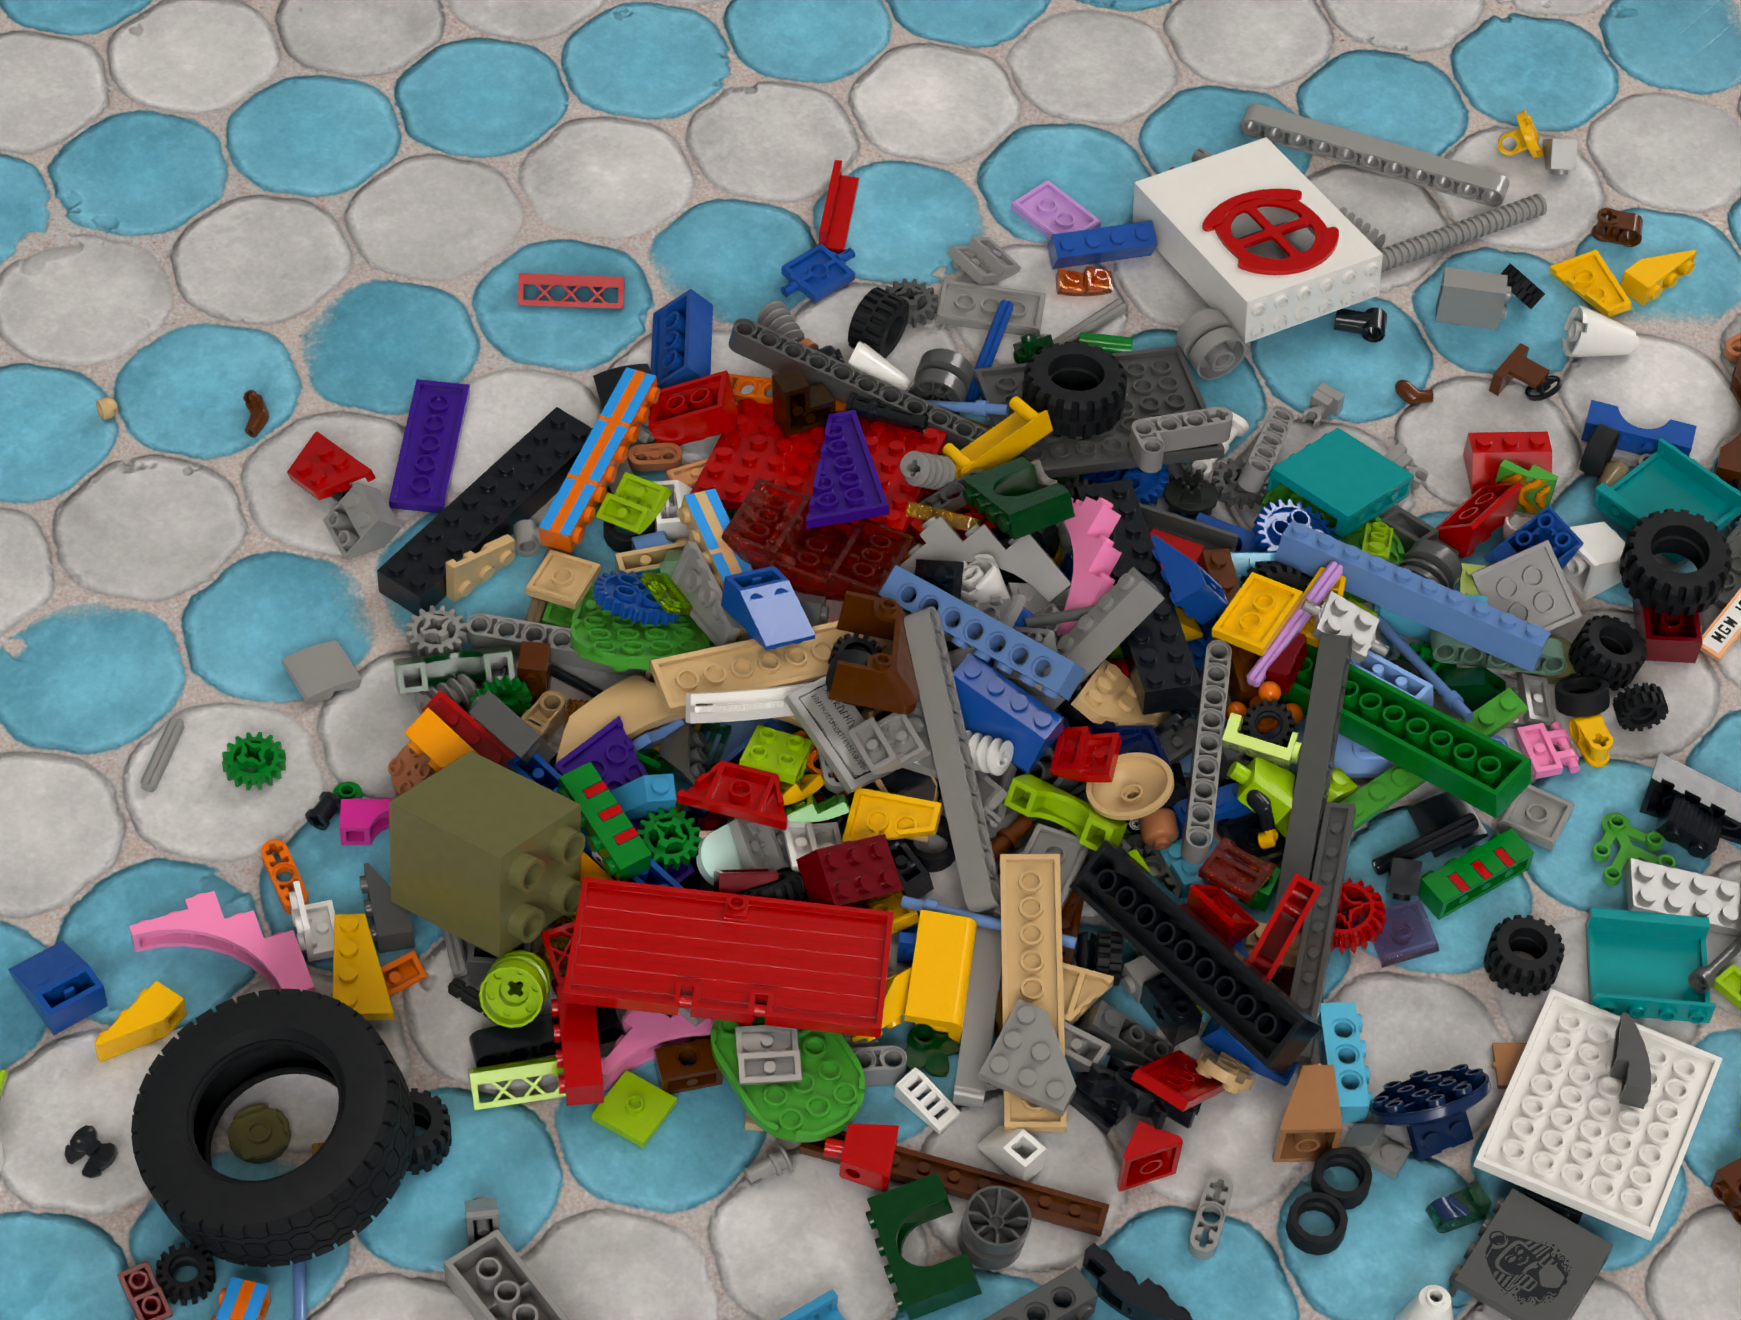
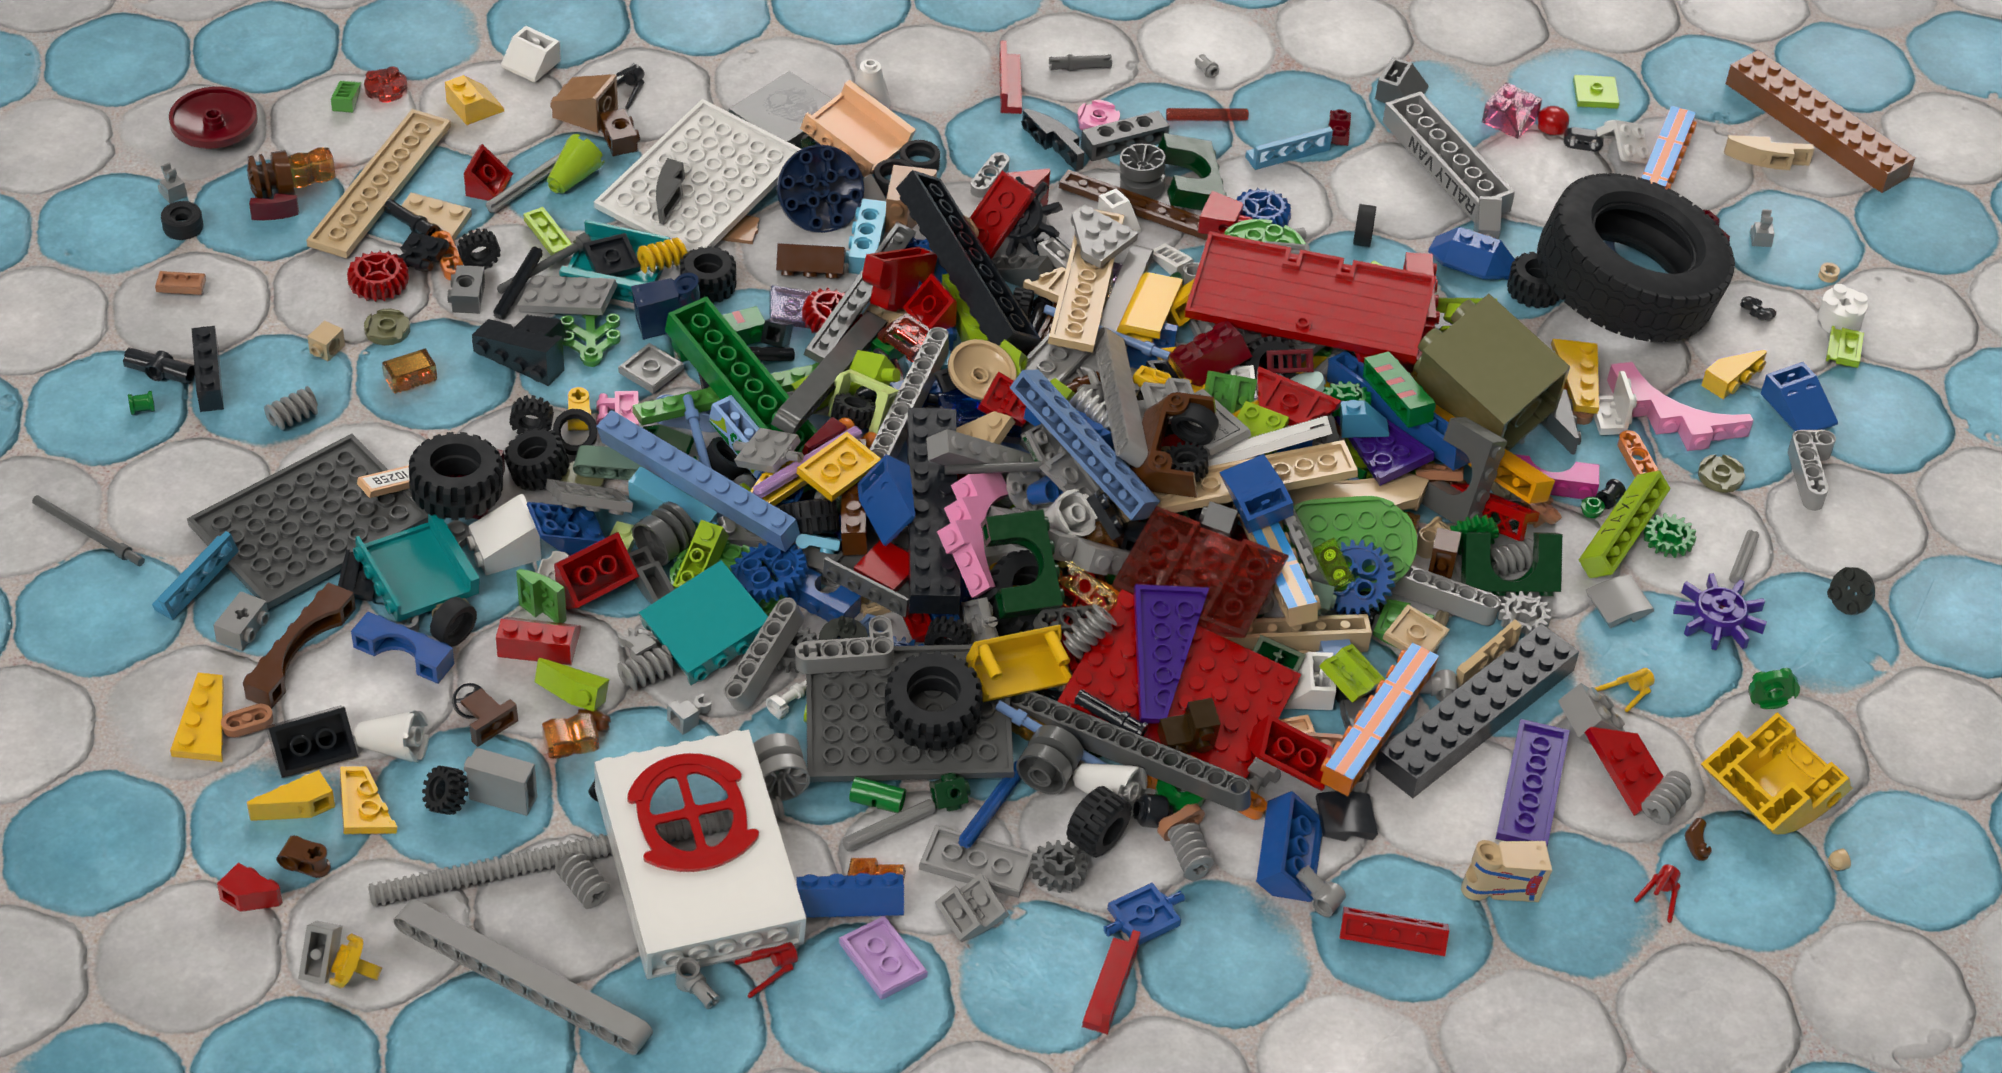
camera: 170 degrees left, 5 degrees down
none -> red slope [217,862,283,912]
none -> black slope [265,705,358,778]
none -> lime slope [534,658,609,712]
none -> clear orange brick [542,713,599,759]
none -> black plate [583,233,641,277]
none -> light grey piece [617,645,674,691]
none -> dark blue piece [631,273,700,340]
none -> yellow piece [637,237,687,274]
none -> reddish brown slope [776,243,846,279]
none -> light nougat panel [800,80,916,177]
none -> blue gear [1236,187,1291,227]
none -> light grey pin [1296,865,1346,917]
none -> black tyre [1353,204,1377,247]
none -> blue wedge [1428,227,1515,280]
none -> tan piece [1461,840,1552,902]
none -> lime brick [1578,470,1671,578]
none -> yellow plant [1595,668,1655,712]
none -> red plant [1634,864,1681,923]
none -> light grey piece [1641,771,1692,825]
none -> dark purple gear [1673,573,1767,650]
none -> olive tile [1698,454,1745,493]
none -> yellow slope [1701,712,1853,835]
none -> green plate [1748,668,1800,709]
none -> light grey piece [1750,209,1775,247]
none -> light grey beam [1788,430,1836,511]
none -> pearl dark grey plate [1827,567,1875,615]

